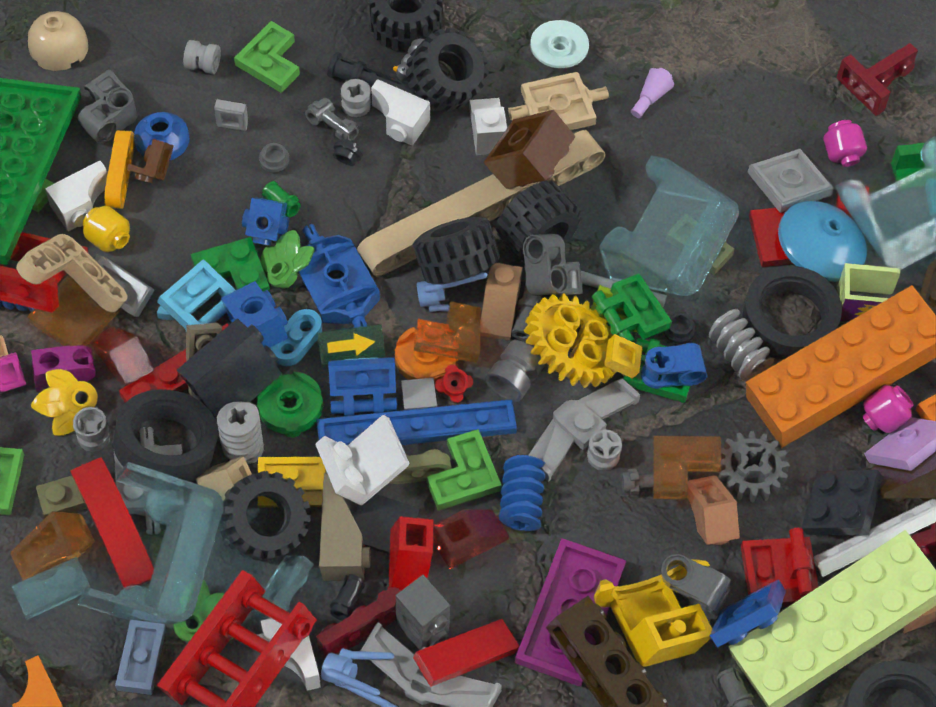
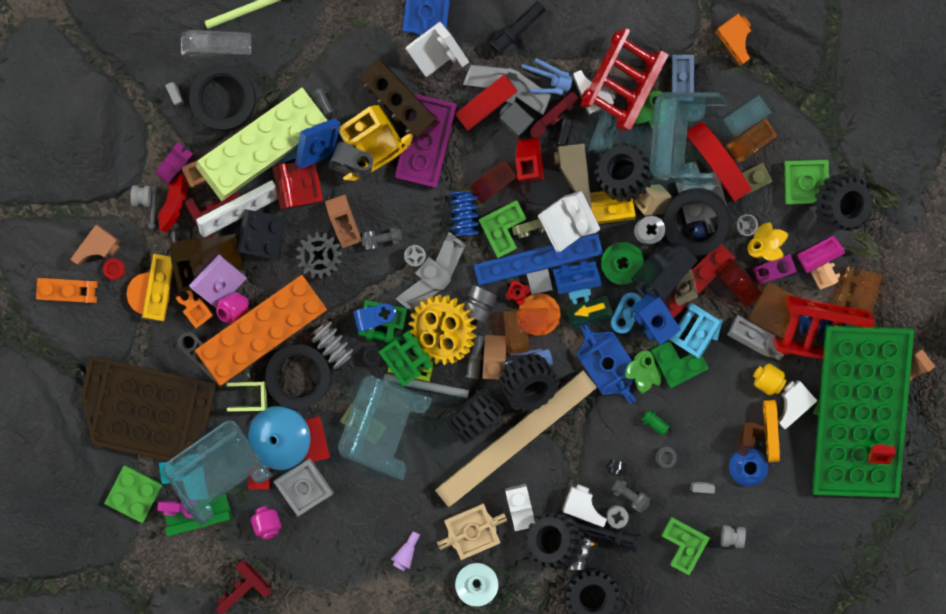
camera: 175 degrees right, 30 degrees up
tan beam [17,234,127,312] -> none
tan cylinder [28,11,88,71] -> none
dark grey piece [78,69,138,144] -> none
blue brick [242,197,289,245] -> none
reddish brown brick [483,109,576,189] -> none
dark grey piece [523,234,583,296] -> none
yellow plate [605,334,642,379] -> none
clear orange plate [653,436,721,499] -> none
none -> dark blue hinge [690,221,707,240]

